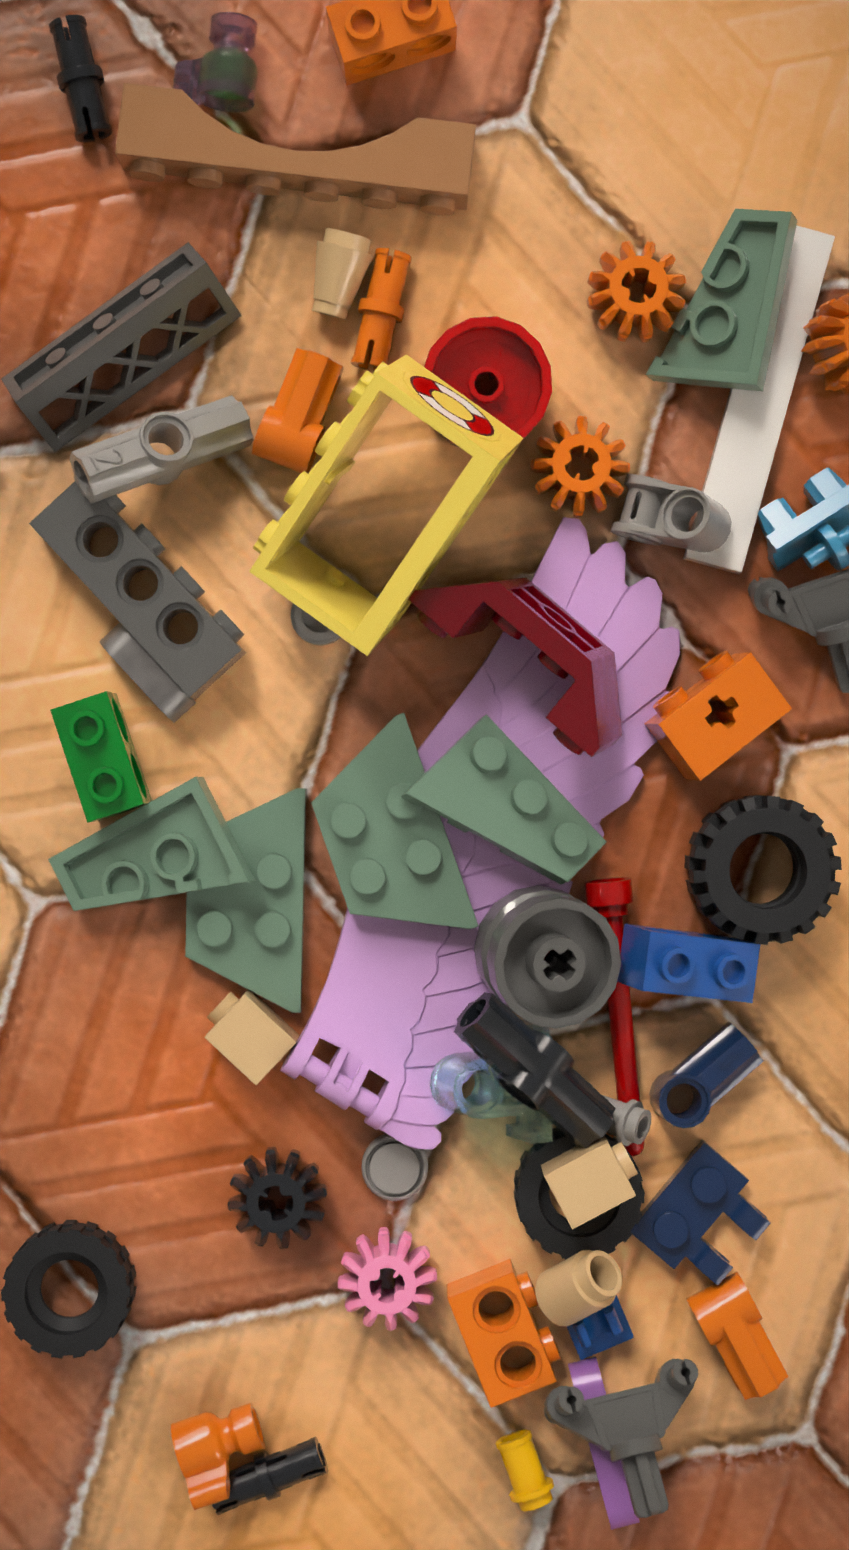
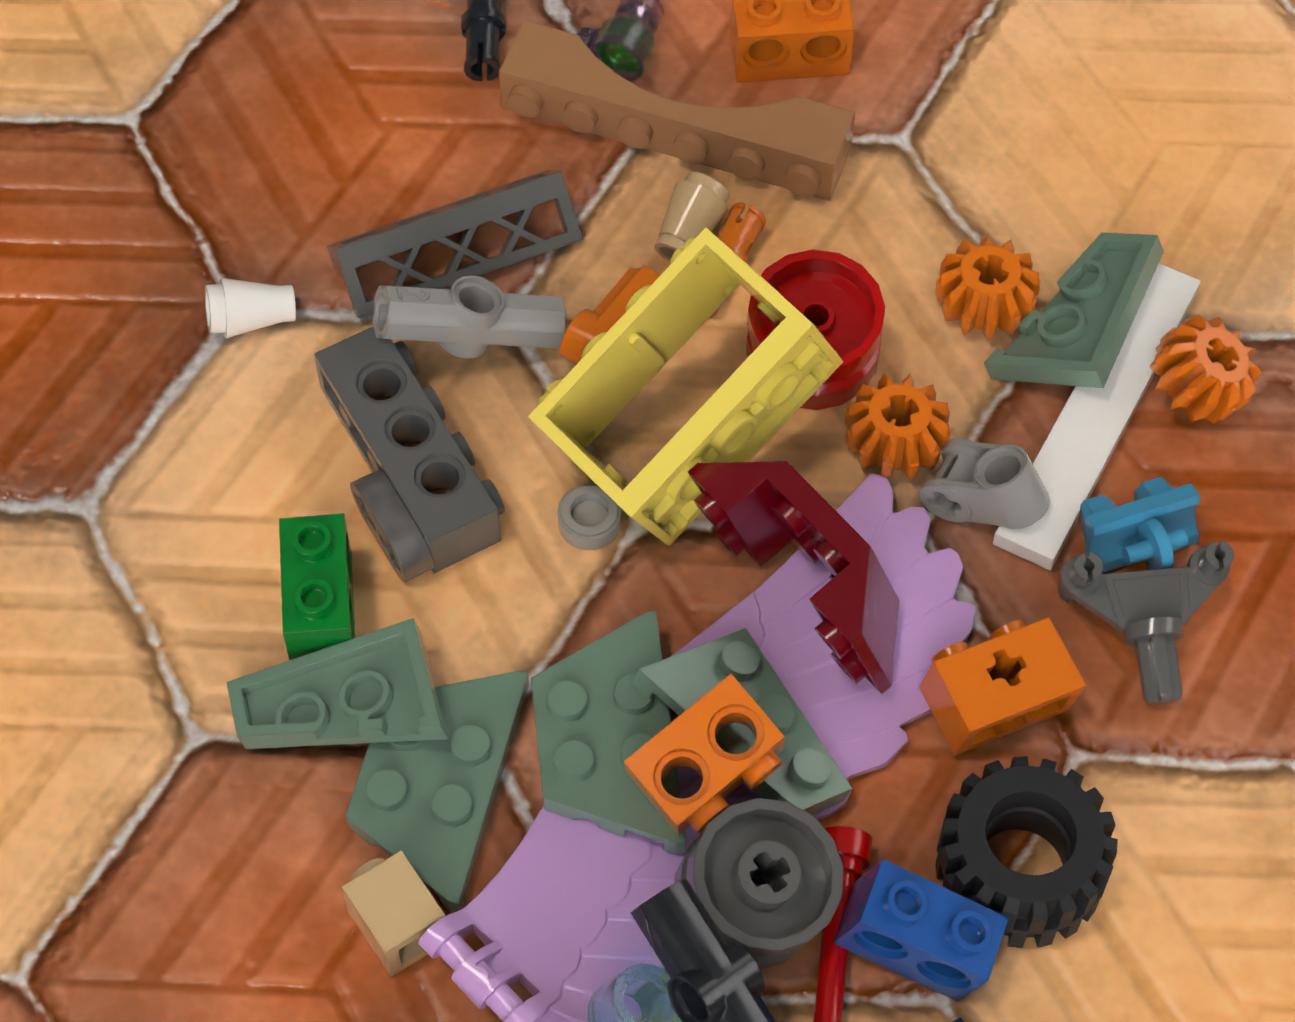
camera: 15 degrees right, 30 degrees down
none -> orange brick [624,674,785,836]

